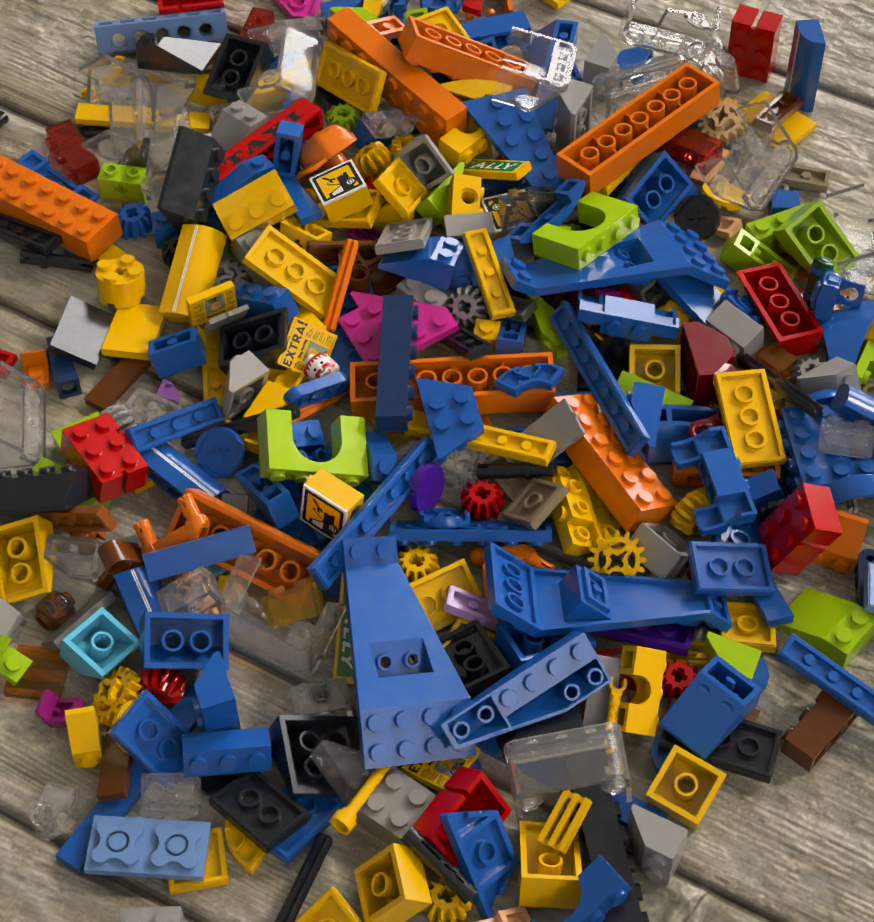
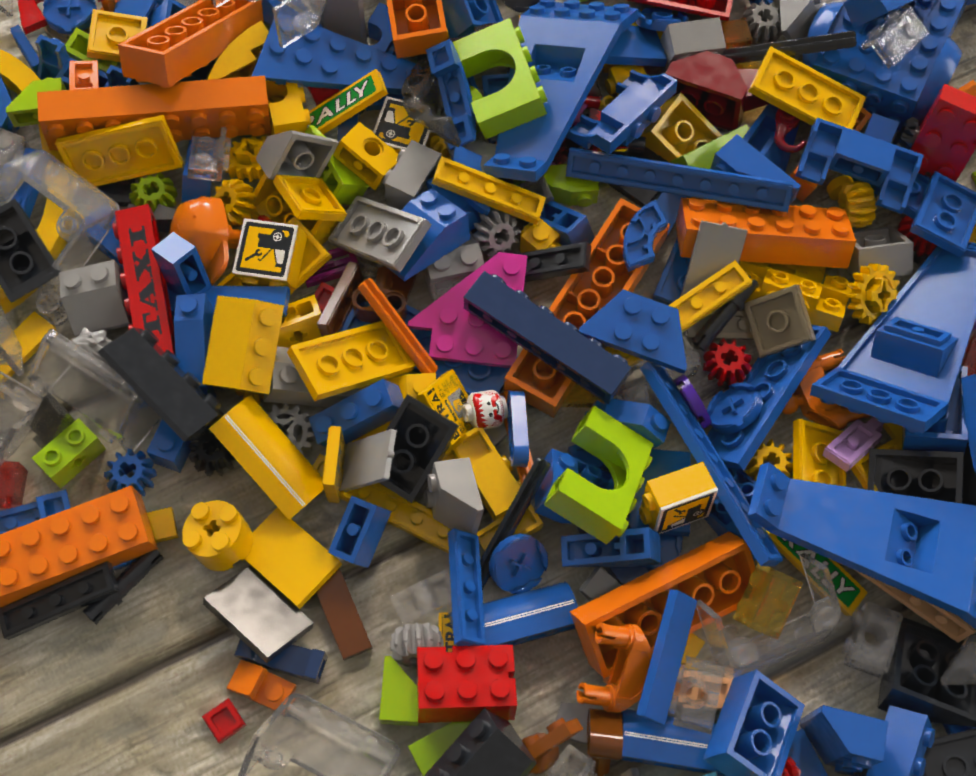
camera: 60 degrees left, 15 degrees up
medium lavender tile [154,379,180,408] -> none

